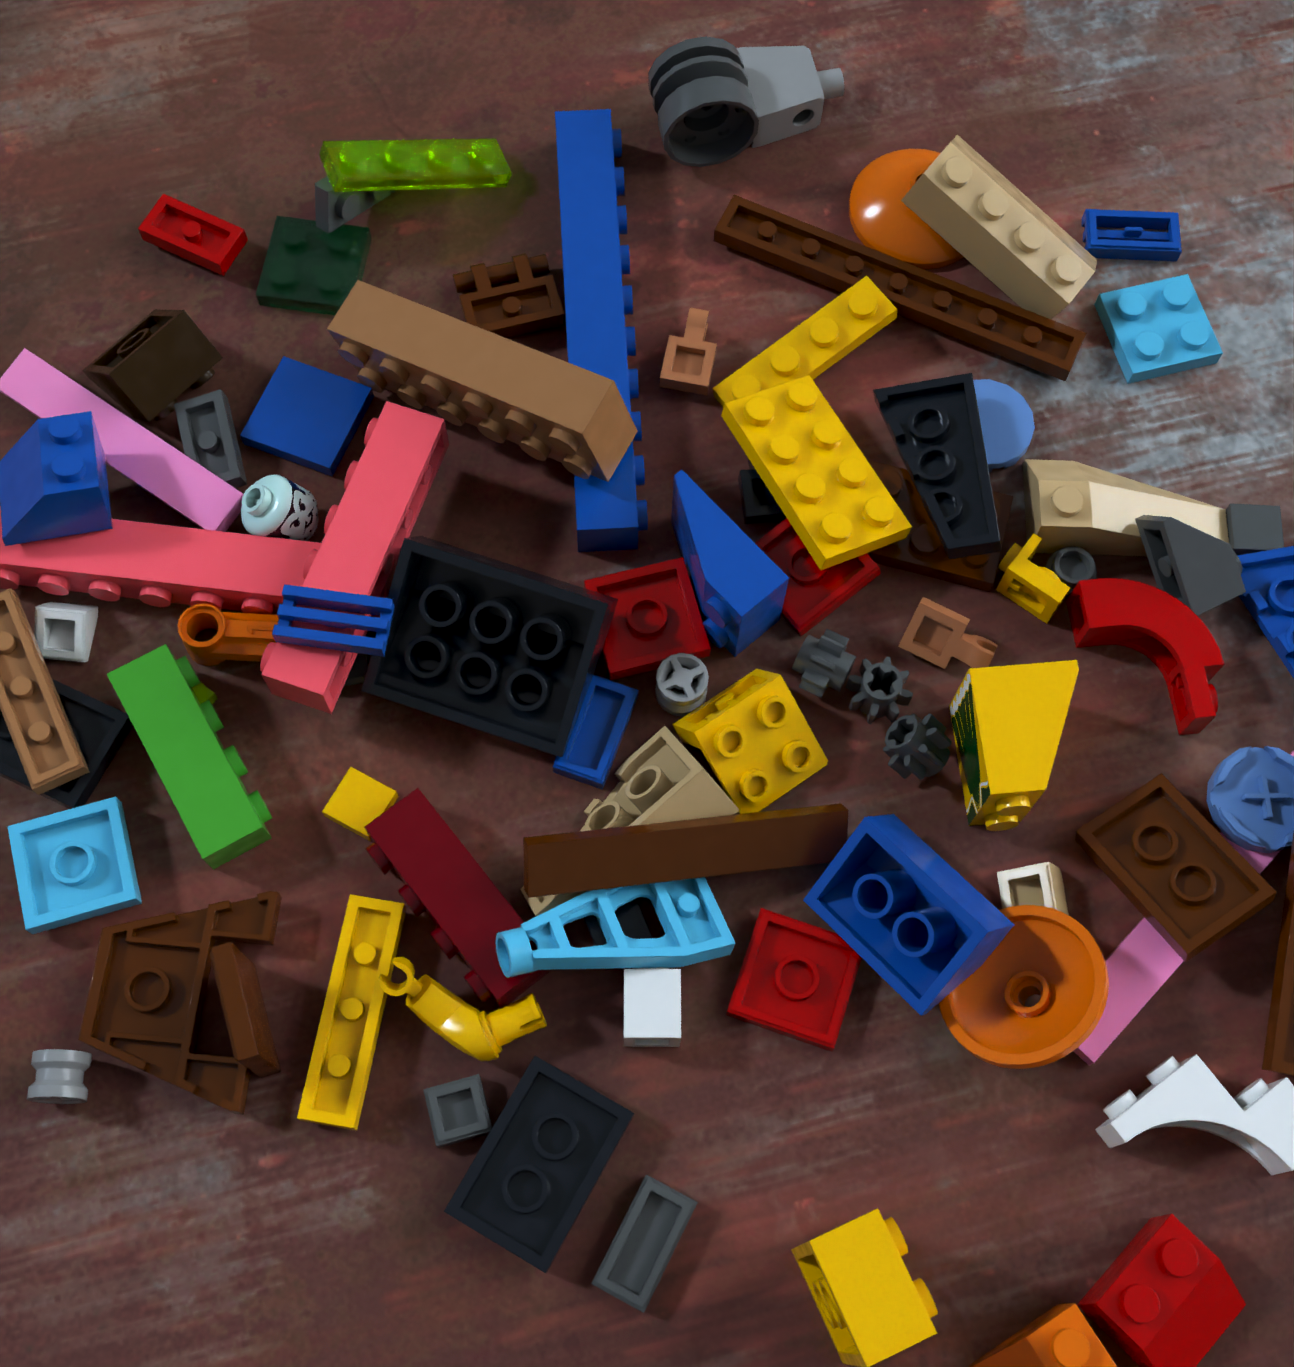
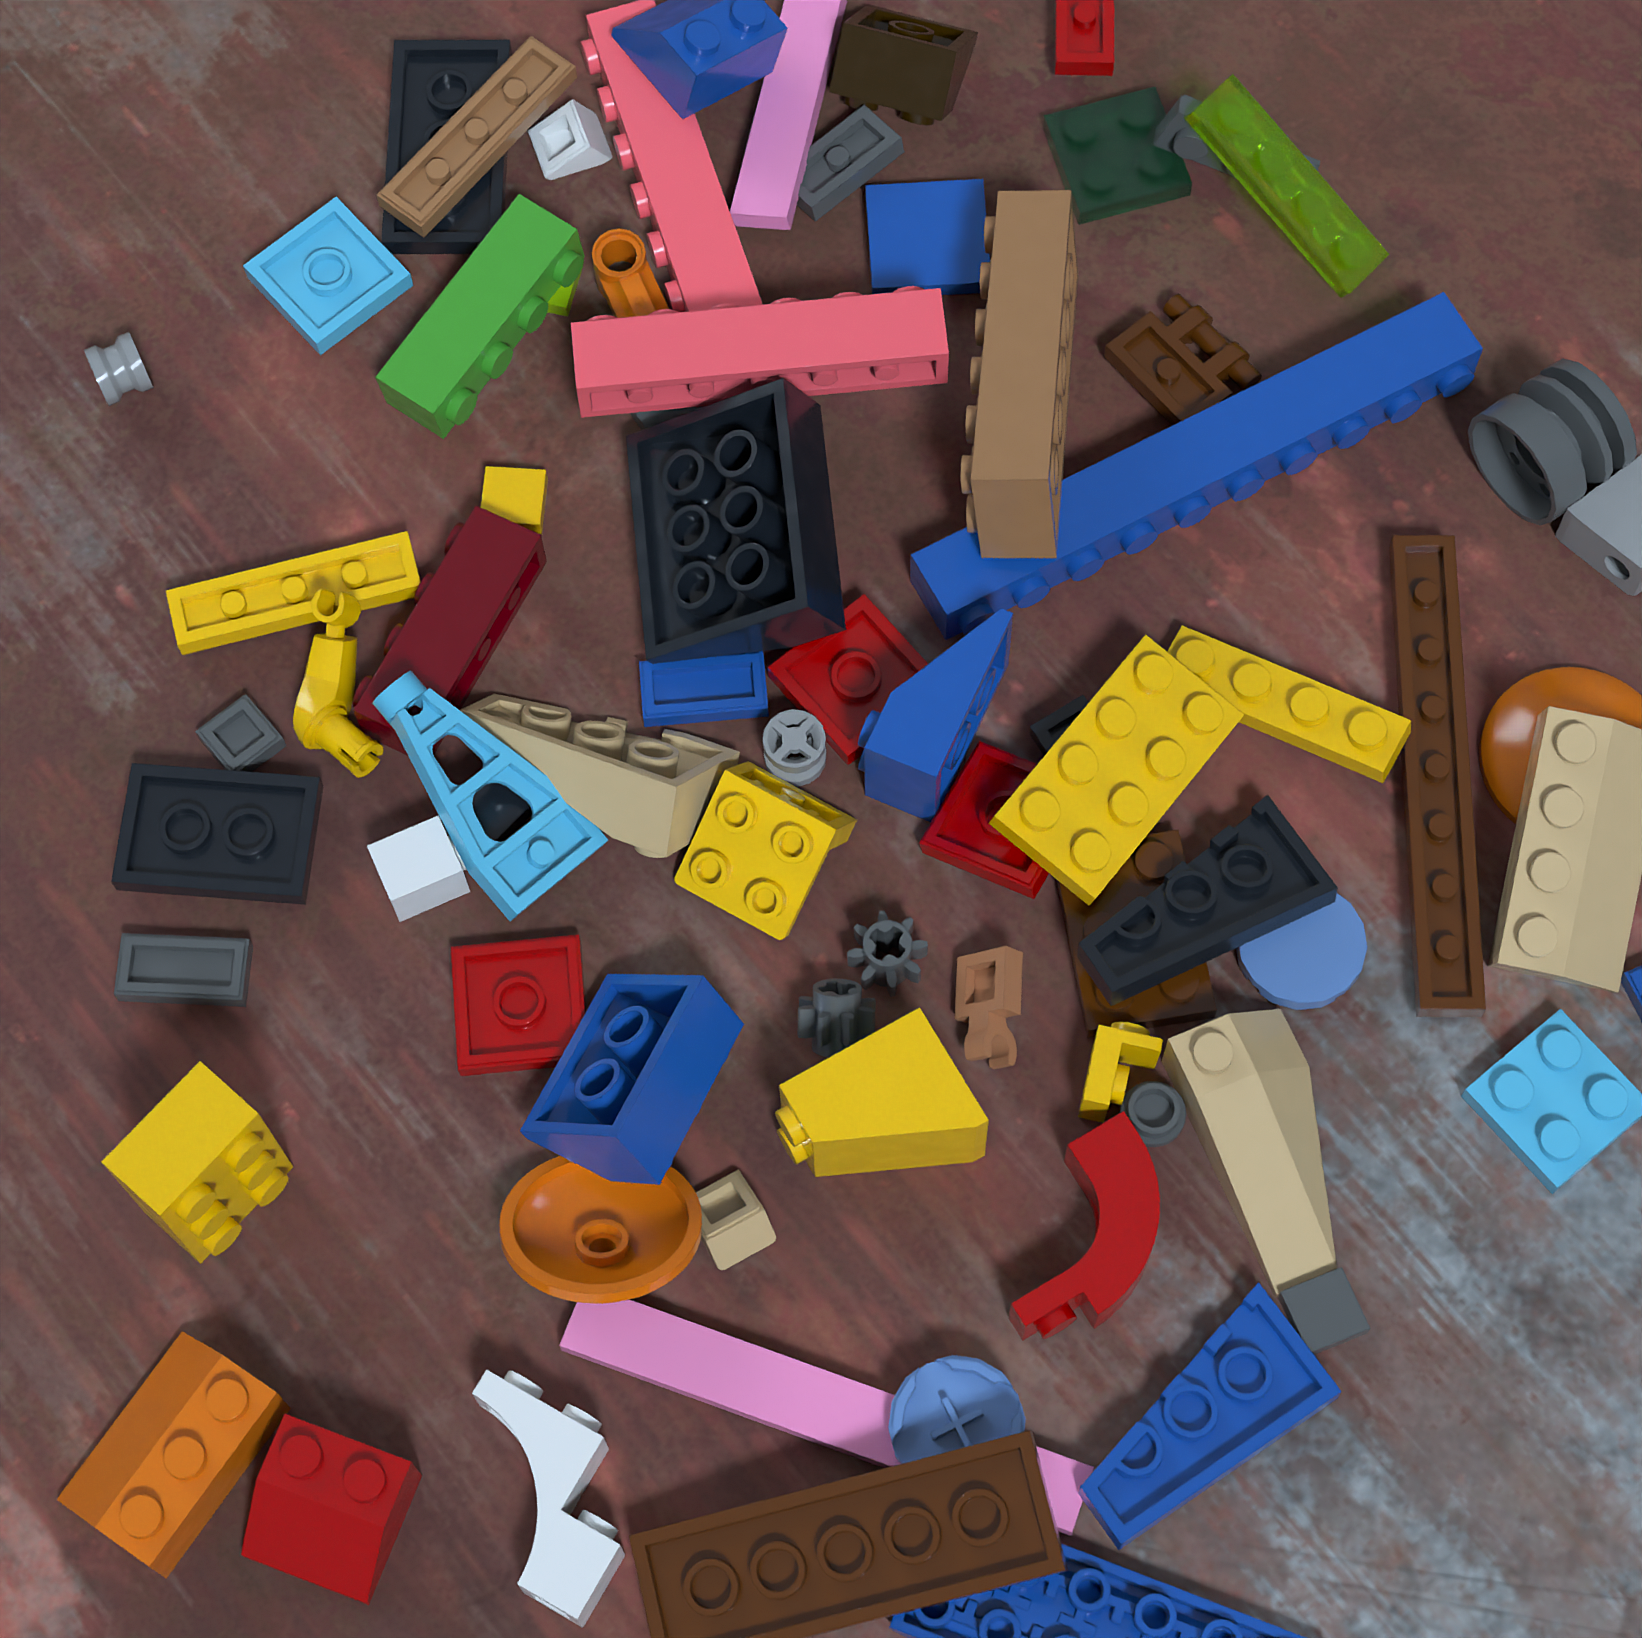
camera: 70 degrees right, 0 degrees up
reddish brown wing [78,891,282,1115] -> none
reddish brown tile [209,942,281,1078] -> none
light aqua head [241,474,318,541] -> none
blue tile [272,584,395,657] -> none
reddish brown tile [523,803,849,898] -> none
nougat plate [660,308,717,396] -> none
dark grey gear [792,629,856,698] -> none
reddish brown plate [1075,773,1276,963] -> none
dark grey slope [1135,515,1246,616] -> none

